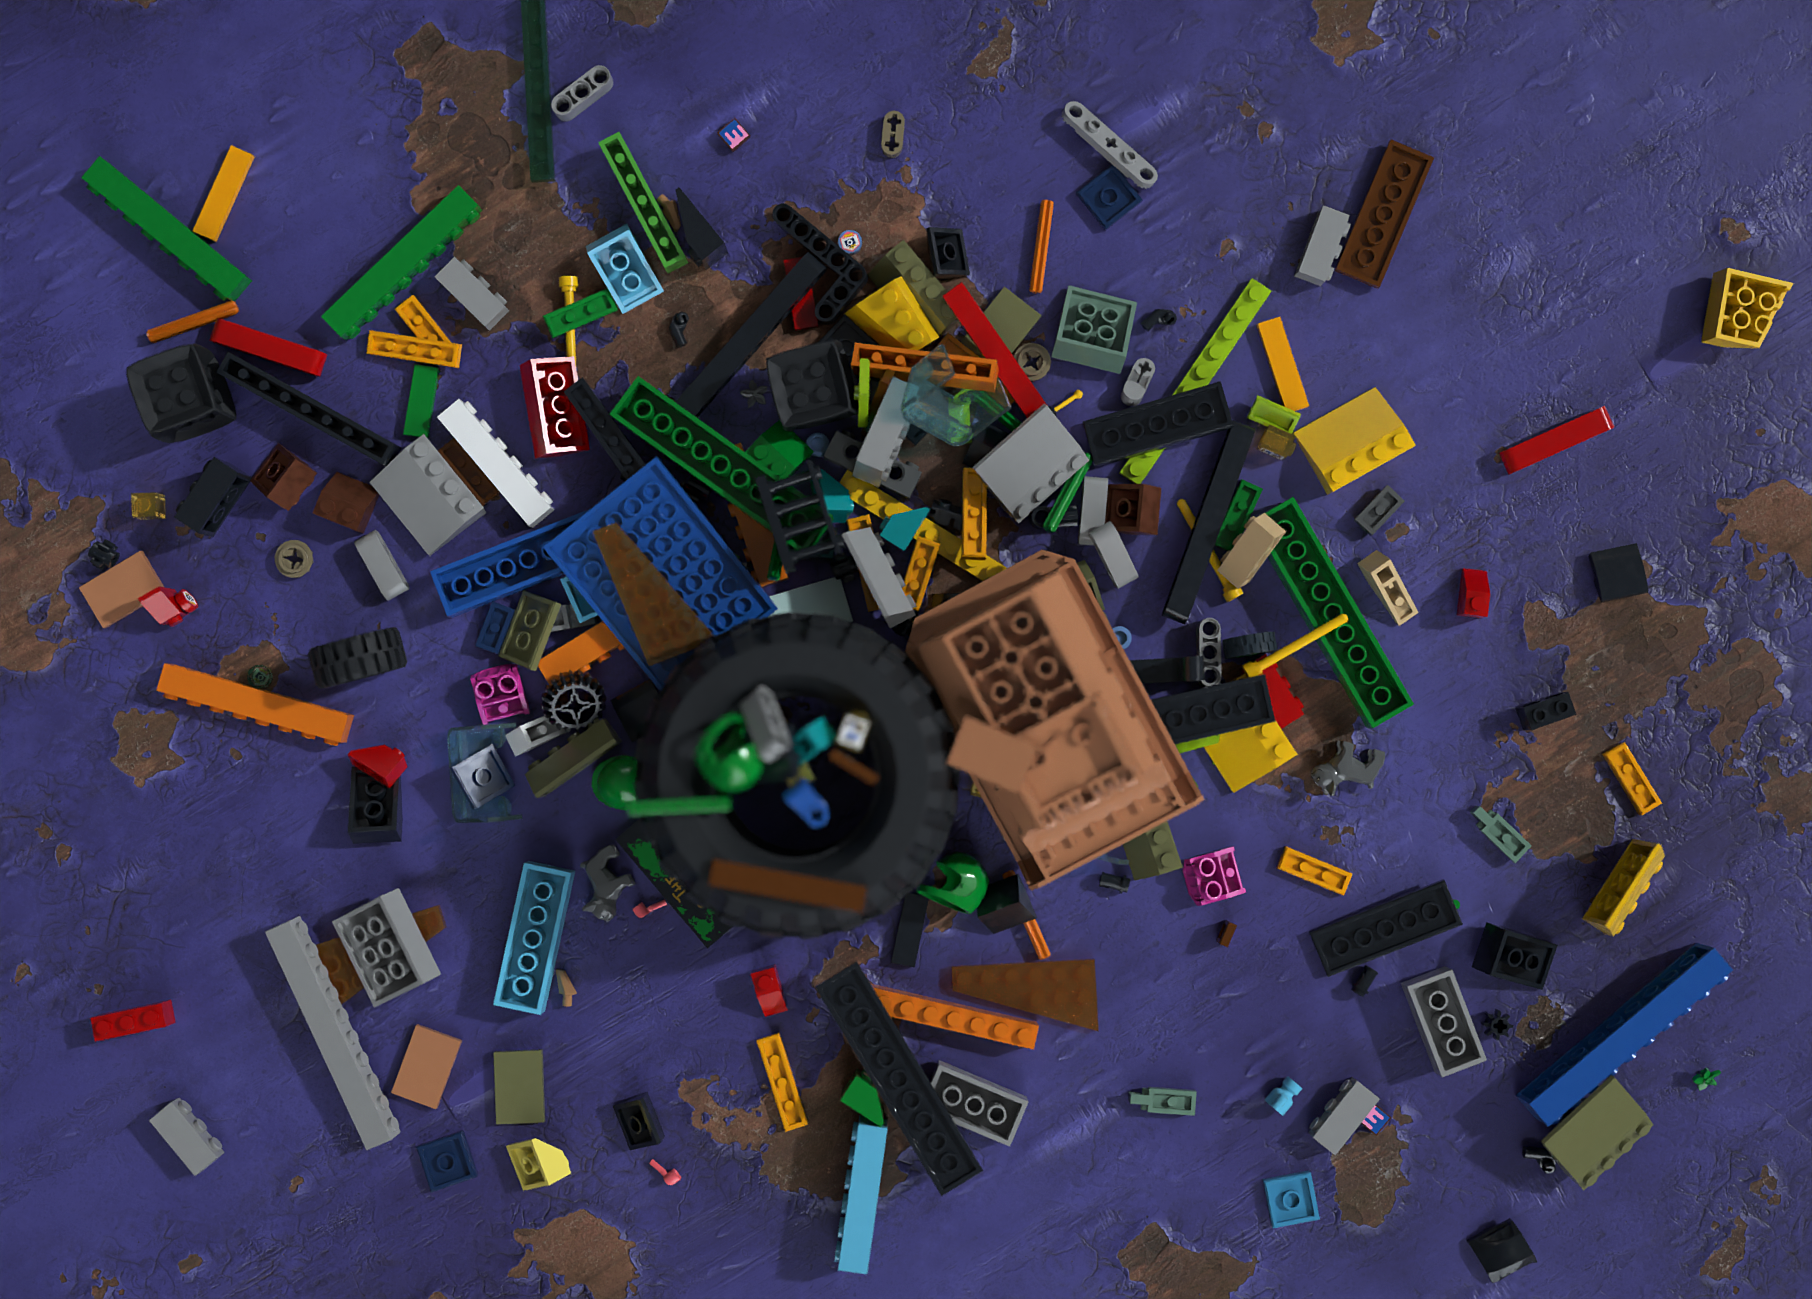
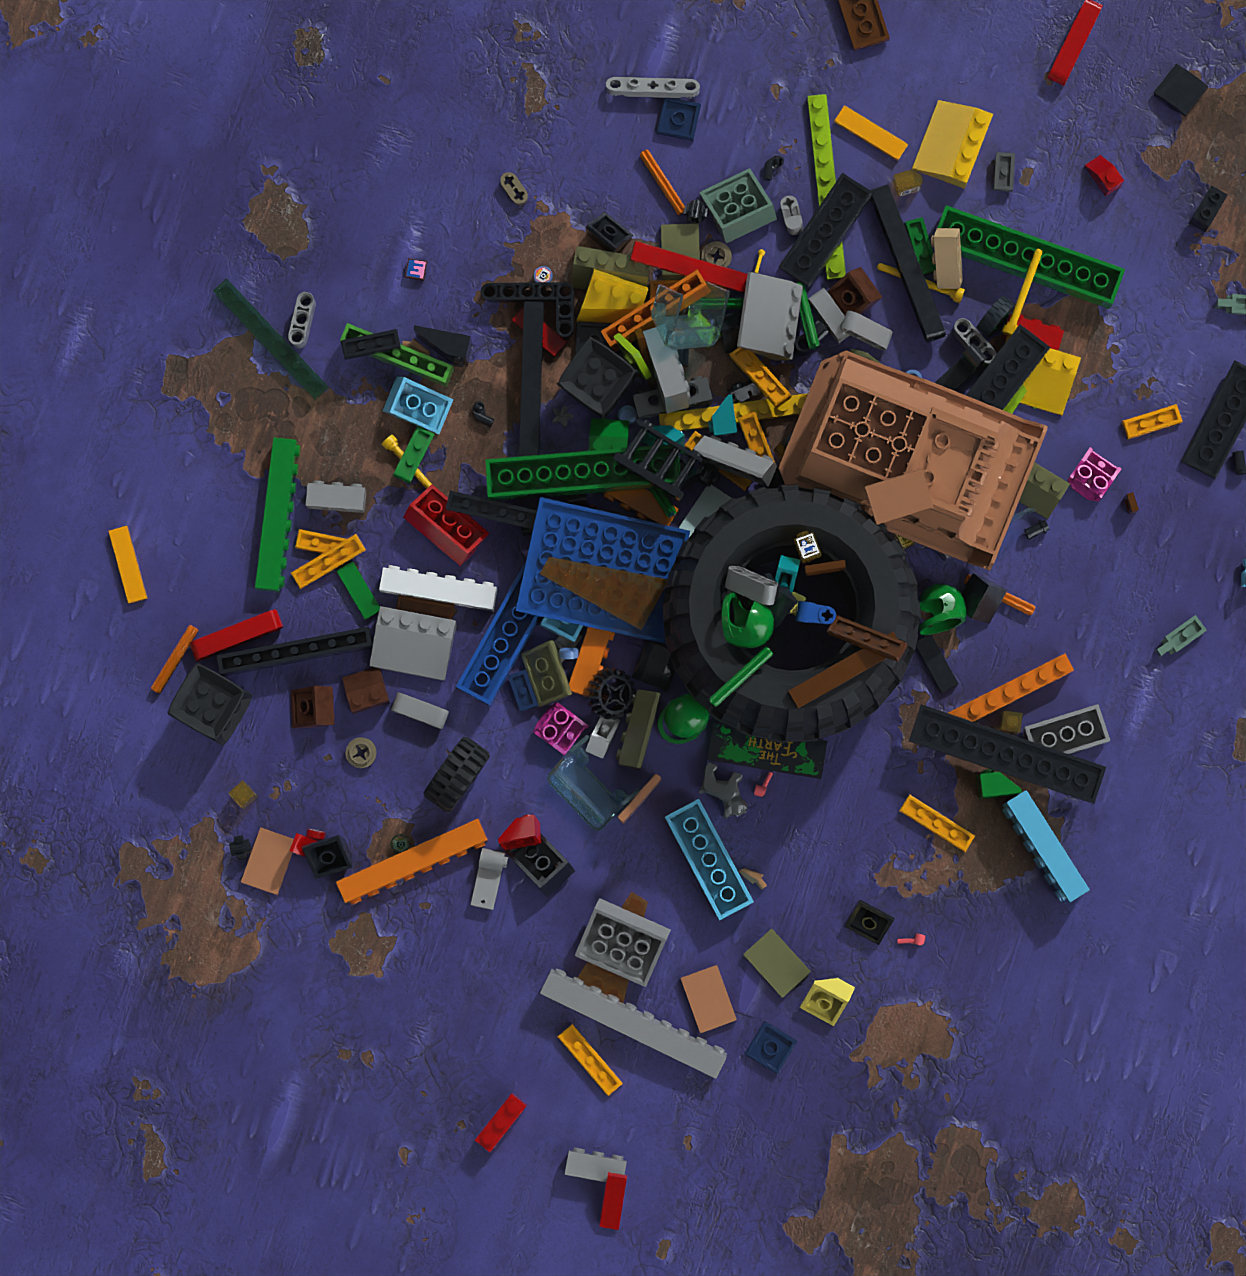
camera: 30 degrees left, 5 degrees down
green brick [81,156,252,302] -> none
black brick [174,457,252,537] -> none
dark blue tile [450,744,515,810] -> none
red slope [751,964,788,1017] -> none
clear orange wing [952,959,1099,1031] -> none
lime tile [1247,395,1301,437] -> none
light grey brick [1294,205,1351,286] -> none
dark grey animal [1311,741,1385,796] -> none
tan slope [1357,550,1419,626] -> none
none -> black slope [302,835,352,879]
none -> black tile [341,329,401,360]
none -> light grey door [471,848,508,910]
none -> light orange tile [558,1024,623,1096]
none -> medium blue tile [559,647,578,659]
none -> red tile [599,1172,627,1230]
none -> nougat tile [618,774,662,824]
none -> black gear [684,200,708,224]
none -> reddish brown tile [827,615,907,662]
none -> clear yellow brick [999,711,1023,734]

